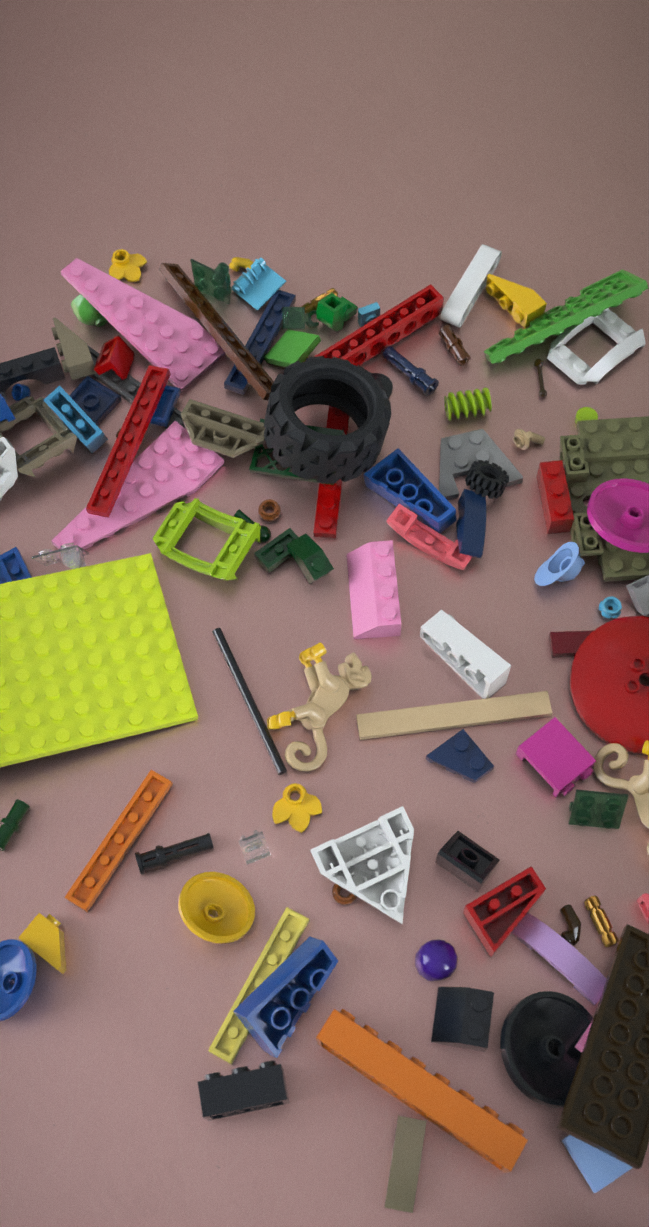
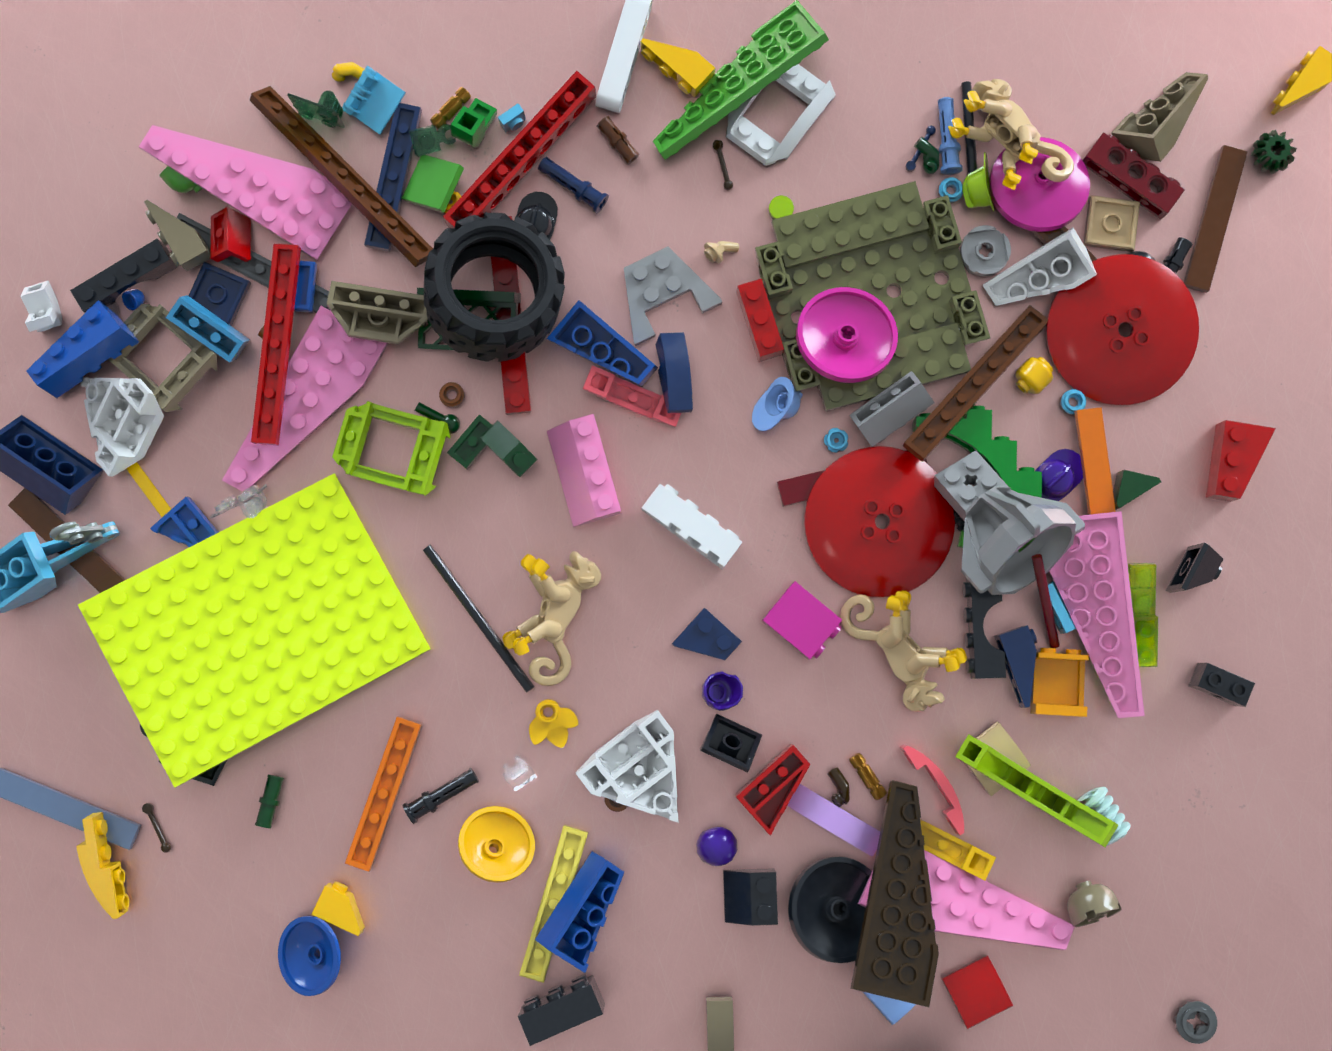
camera: 15 degrees left, 20 degrees up
yellow plate [109,249,147,282] -> none
orange brick [316,1009,528,1173] -> none
tan tile [356,691,552,740] -> none
lime piece [444,387,492,421] -> none
black tyre [465,460,509,499] -> none
clear green hinge [568,790,628,829] -> none
none -> dark purple hair [702,672,743,711]

